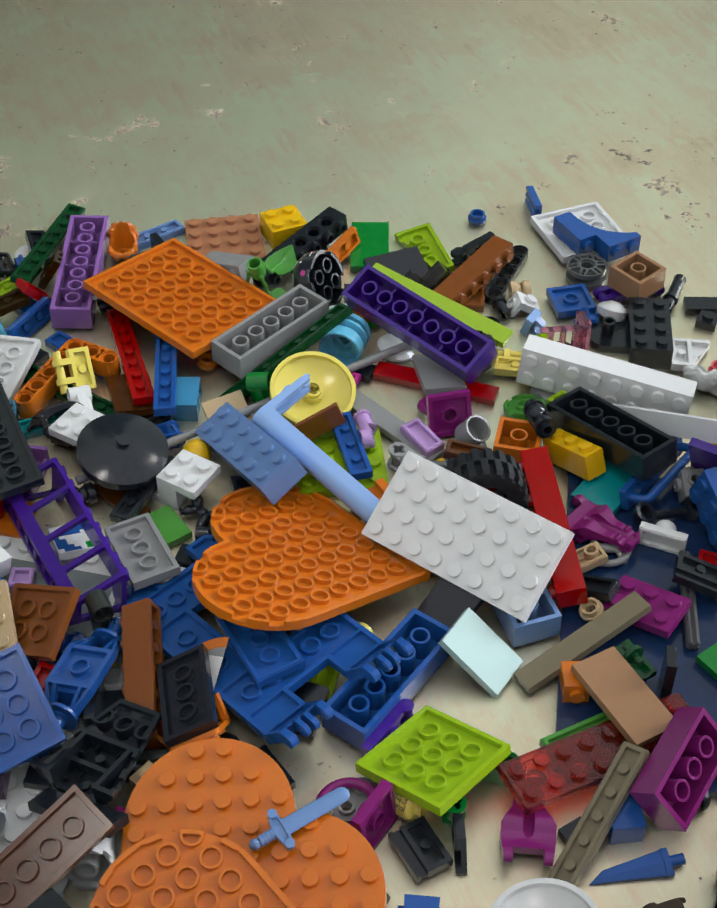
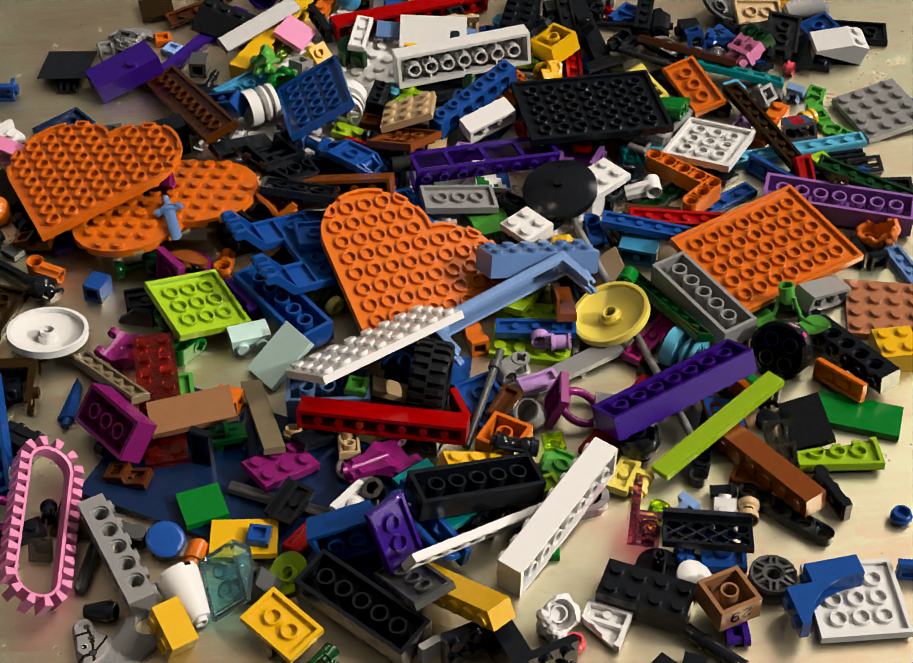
camera: 105 degrees right, 0 degrees up
light yellow plate [51,346,97,395] -> none
none -> dark orange dish [171,249,209,268]
none -> orange piece [214,248,236,280]
none -> light aqua brick [226,318,272,357]
none -> clear neon green plate [541,431,567,451]
none -> black fence [661,507,754,553]

